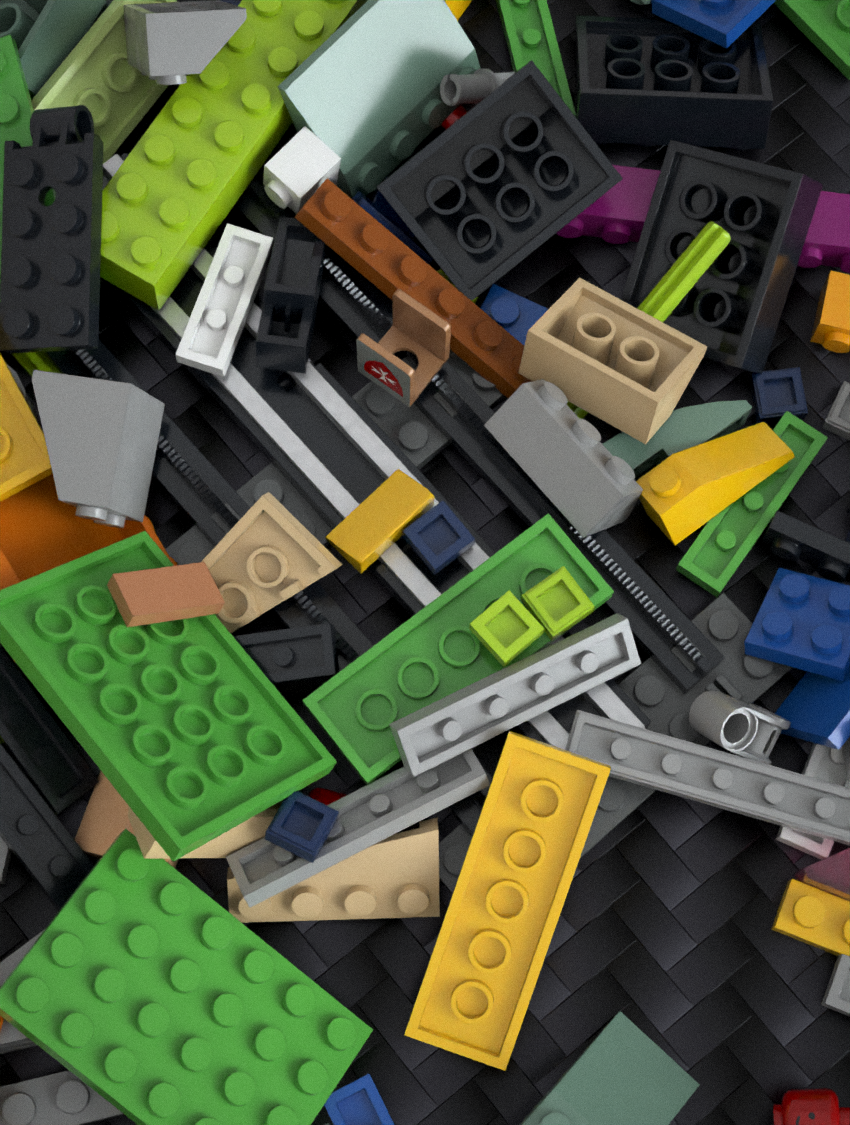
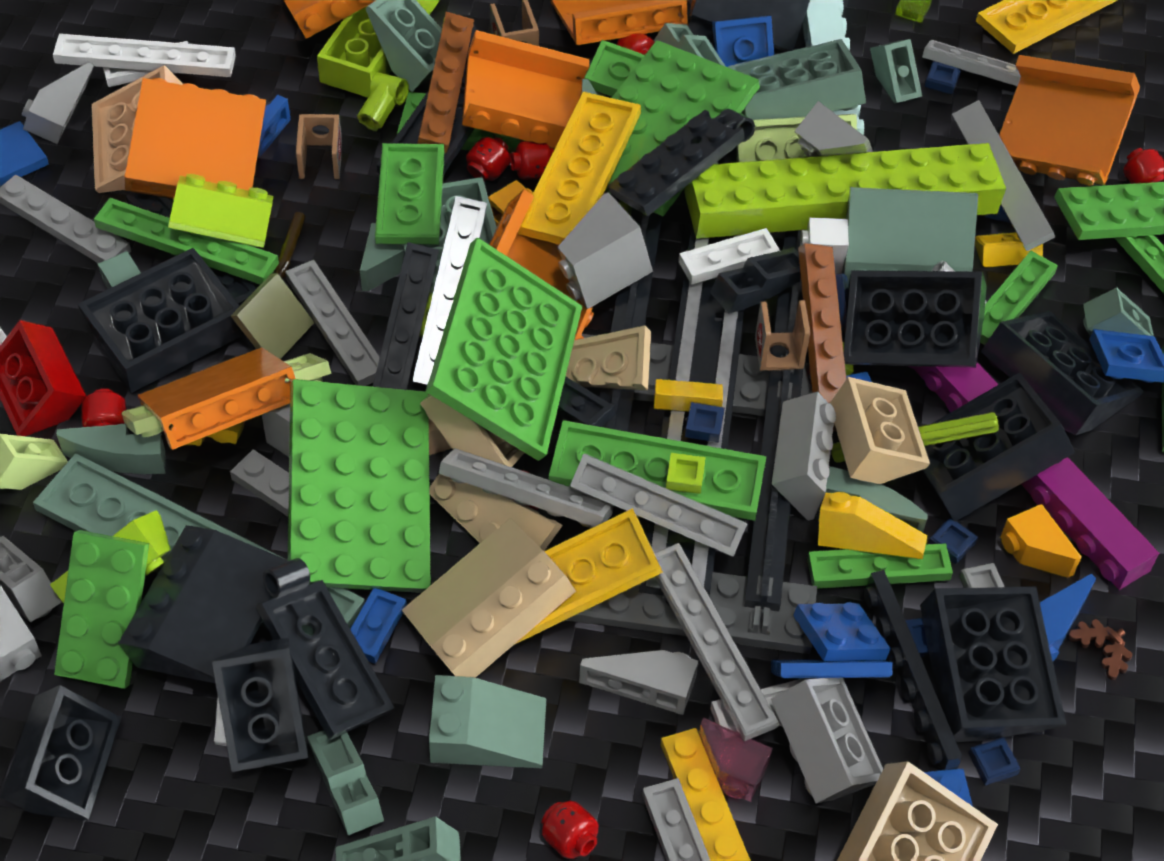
camera: 50 degrees right, 20 degrees down
nougat tile [107,562,225,627] -> none
dark blue tile [265,791,339,863] -> none
lime tile [520,566,595,641] -> none
light grey piece [689,690,791,765] -> none
none -> tan slope [402,518,576,678]
none -> light grey slope [579,650,698,715]

